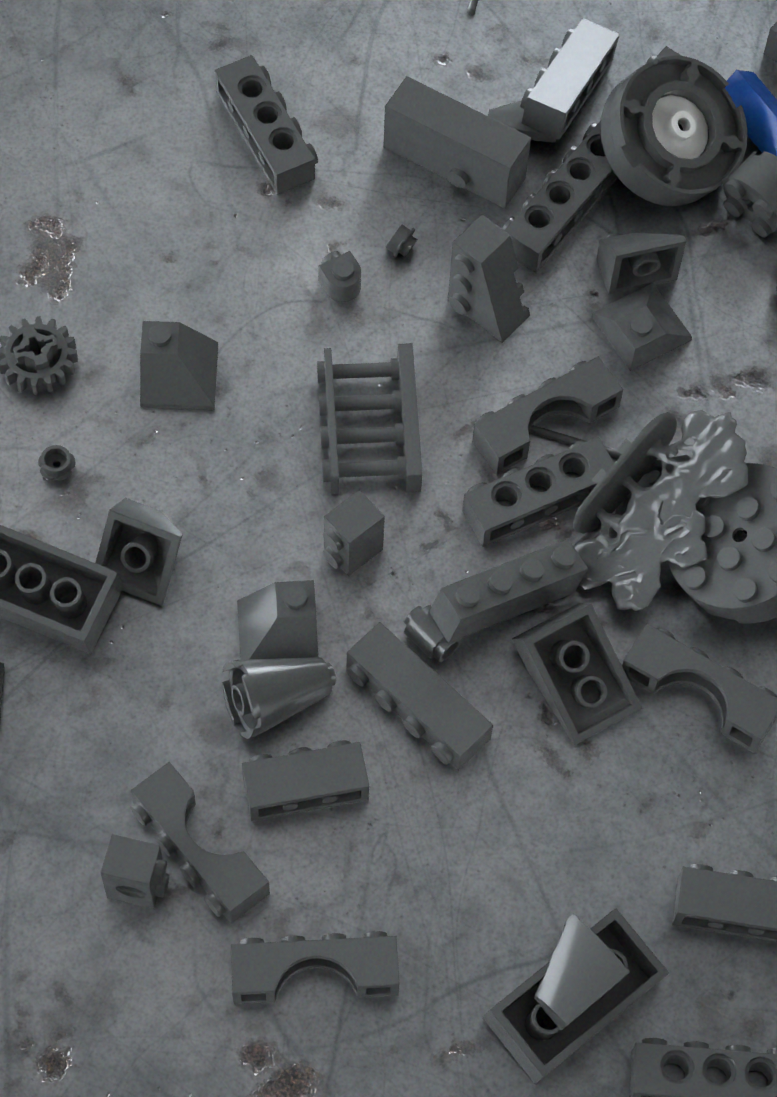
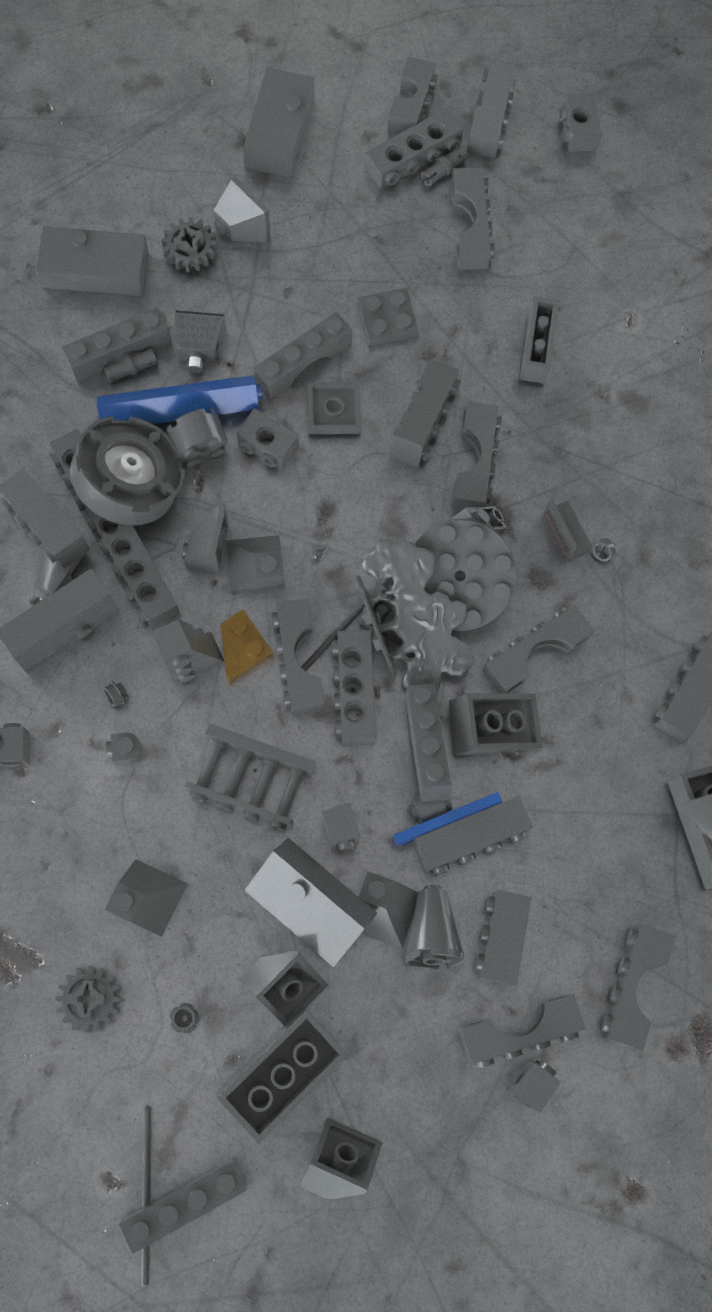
camera: 70 degrees left, 10 degrees up
none -> pearl gold wing [220,610,274,684]
none -> brick [245,838,378,967]
none -> blue tile [392,792,502,848]

